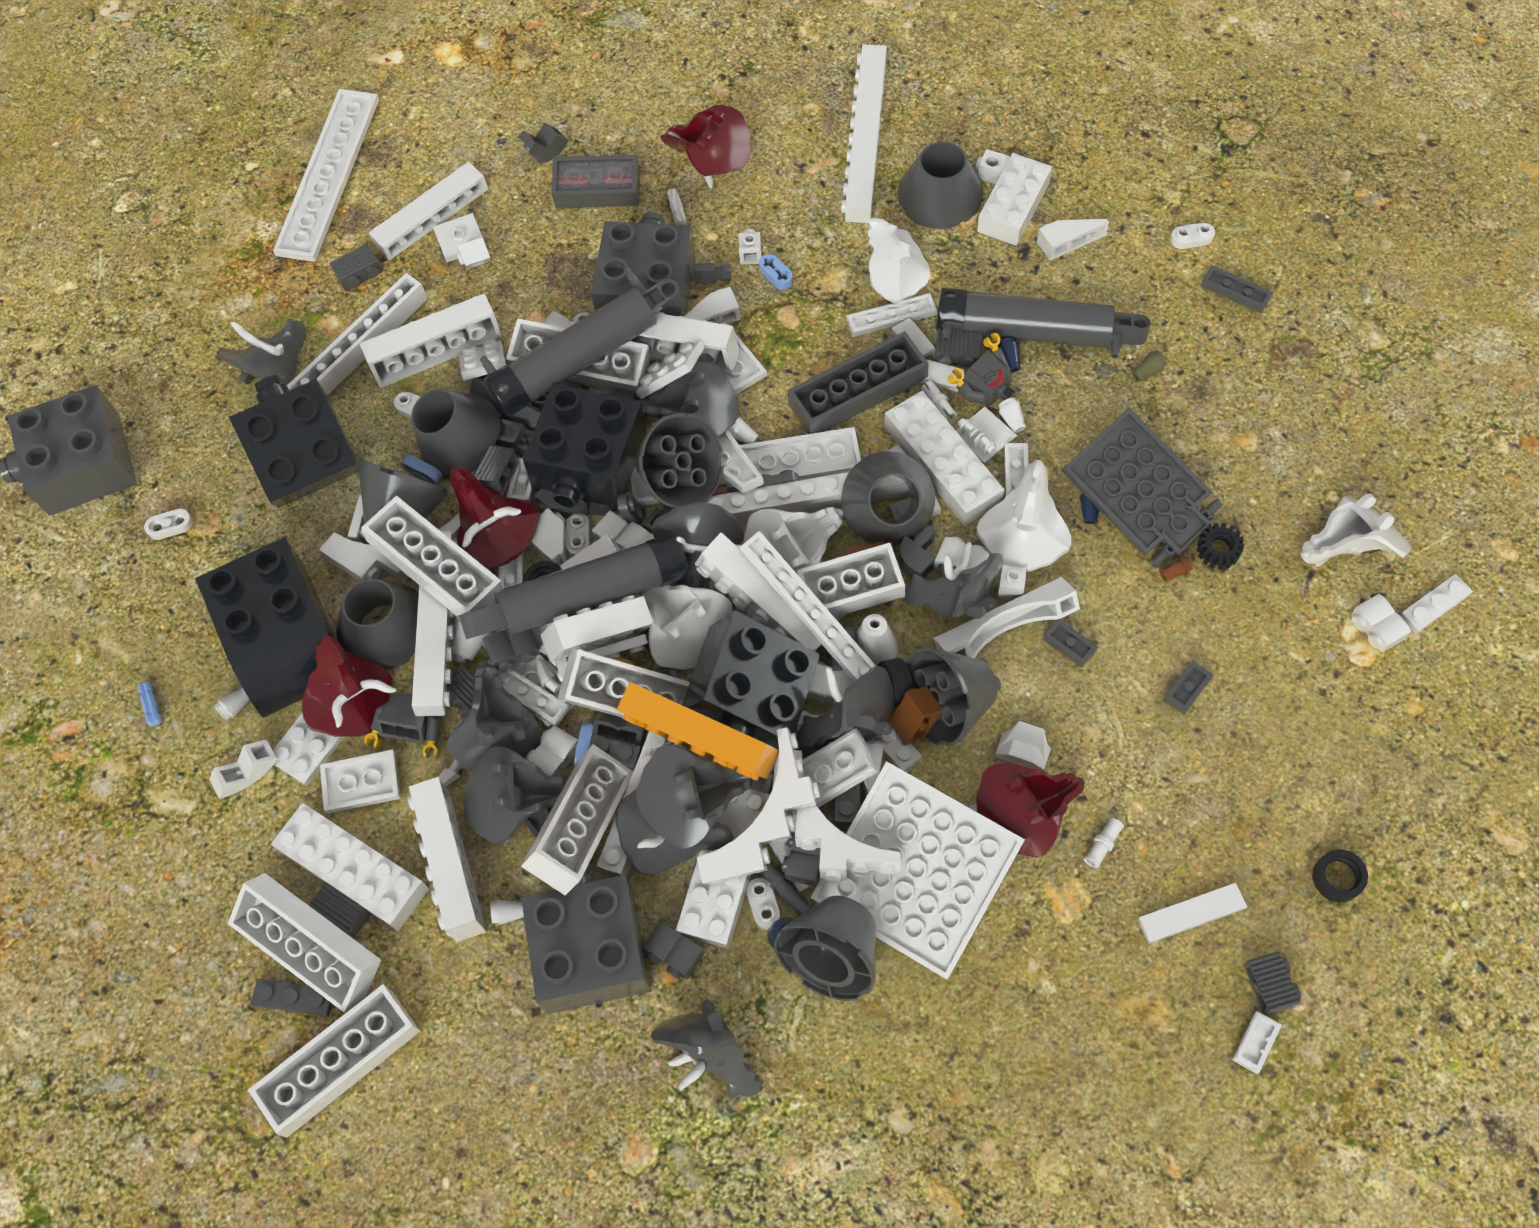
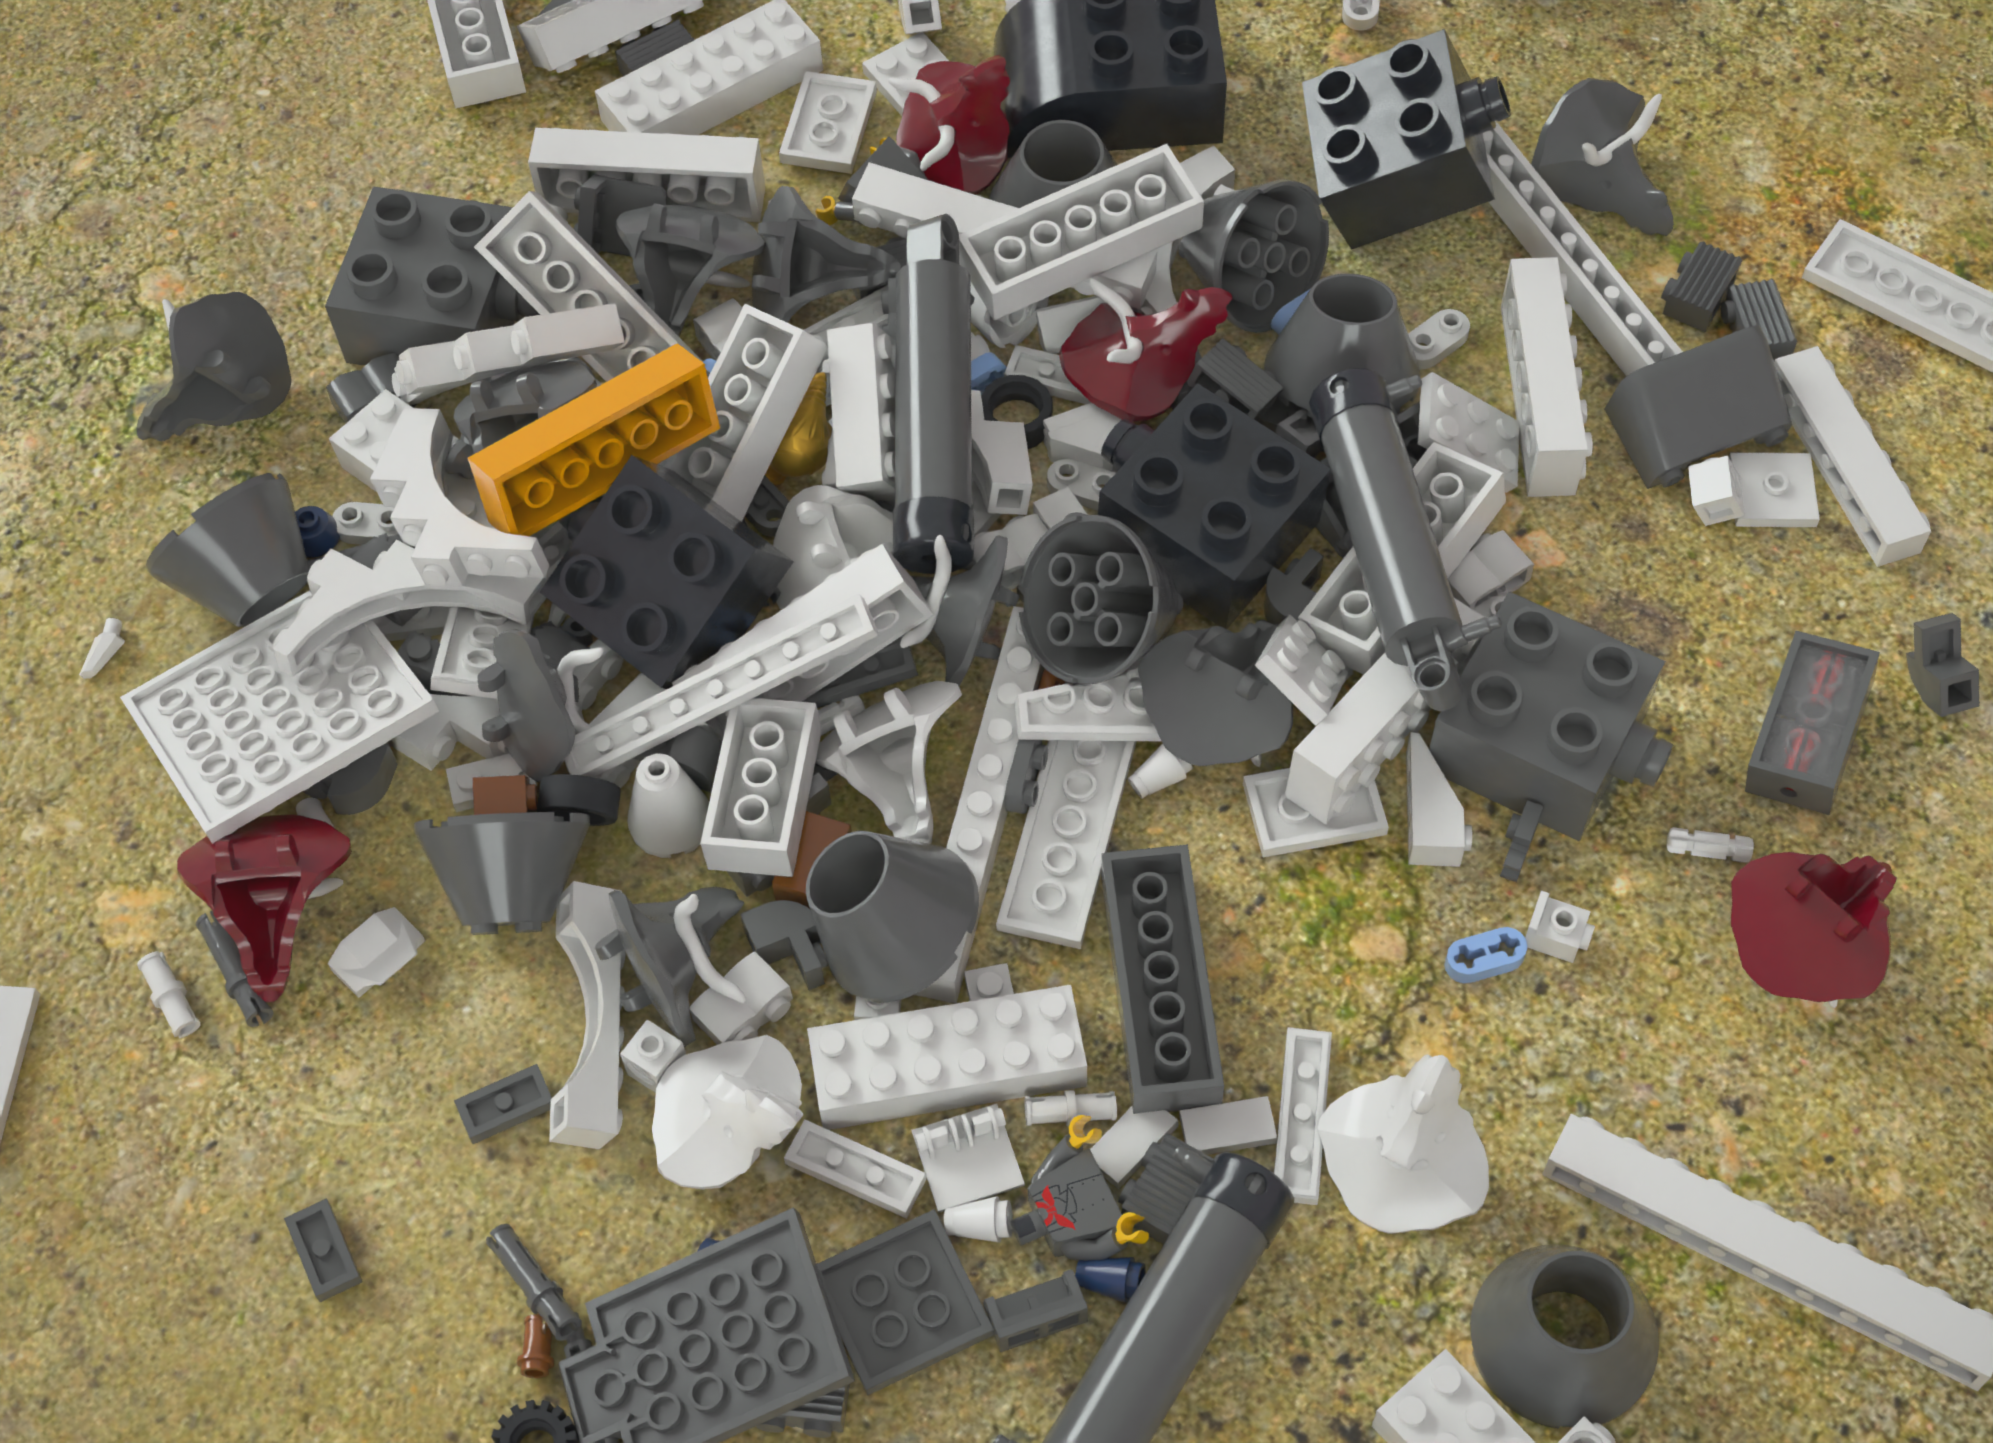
camera: 110 degrees right, 5 degrees down
none -> white bar [79,618,125,679]
none -> dark grey pin [196,911,274,1027]
none -> white arch [392,303,625,405]
none -> dark grey pin [486,1224,582,1341]
none -> dark grey bracket [573,174,666,257]
none -> dark grey plate [817,1209,994,1396]
none -> dark grey hinge [983,1269,1088,1353]
none -> dark grey windscreen [1604,325,1792,489]
none -> dark grey brick [1661,241,1742,332]

